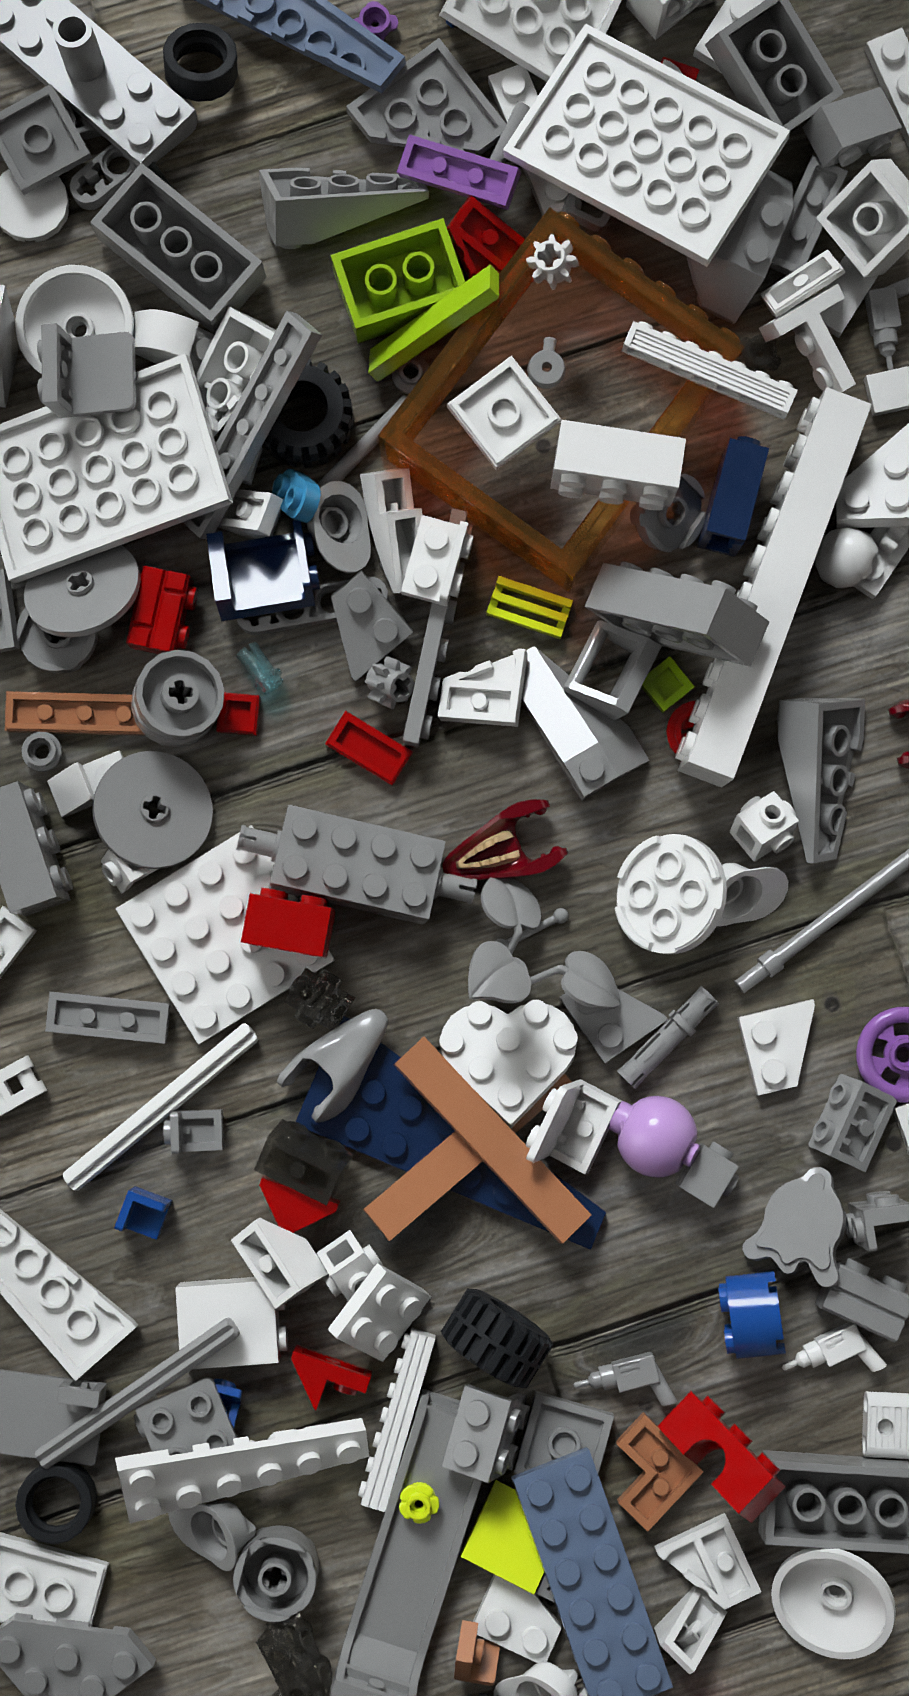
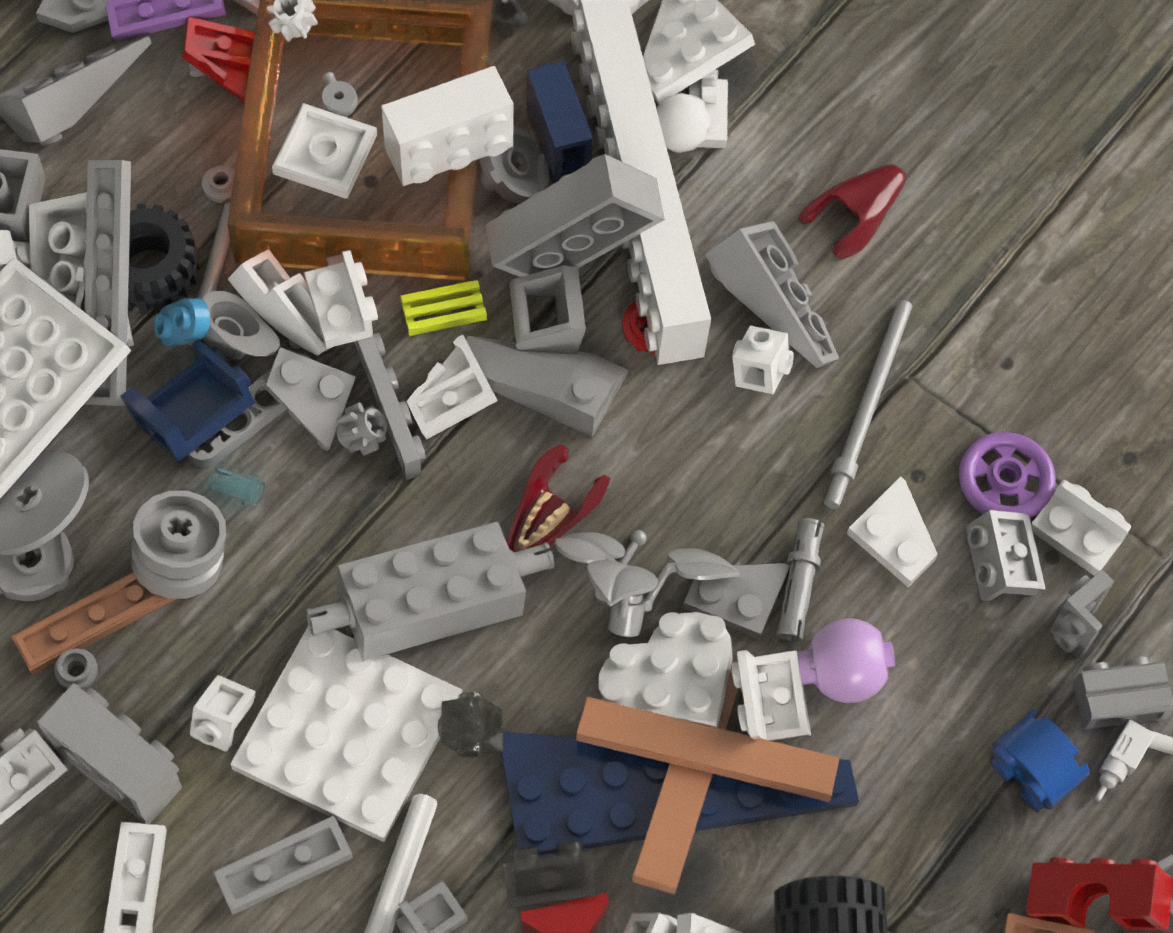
camera: 35 degrees left, 20 degrees down
white slope [47,750,124,818] -> none
light grey piece [93,751,213,869] -> none
red brick [126,566,198,654] -> none
red tile [216,692,261,736] -> none
white slope [218,489,283,539] -> none
red brick [241,887,336,958] -> none
light grey animal [277,1009,388,1122] -> none
red tile [325,710,413,786] -> none
lime brick [331,218,465,343] -> none
lime tile [368,265,499,382] -> none
light grey piece [574,1352,677,1406] -> none
white tile [615,834,727,955] -> none
white piece [622,321,798,420] -> none
lime plate [641,656,695,713] -> none
light grey brick [675,1141,739,1208] -> none
white piece [717,863,789,926] -> none
light grey tile [742,1167,846,1288] -> none

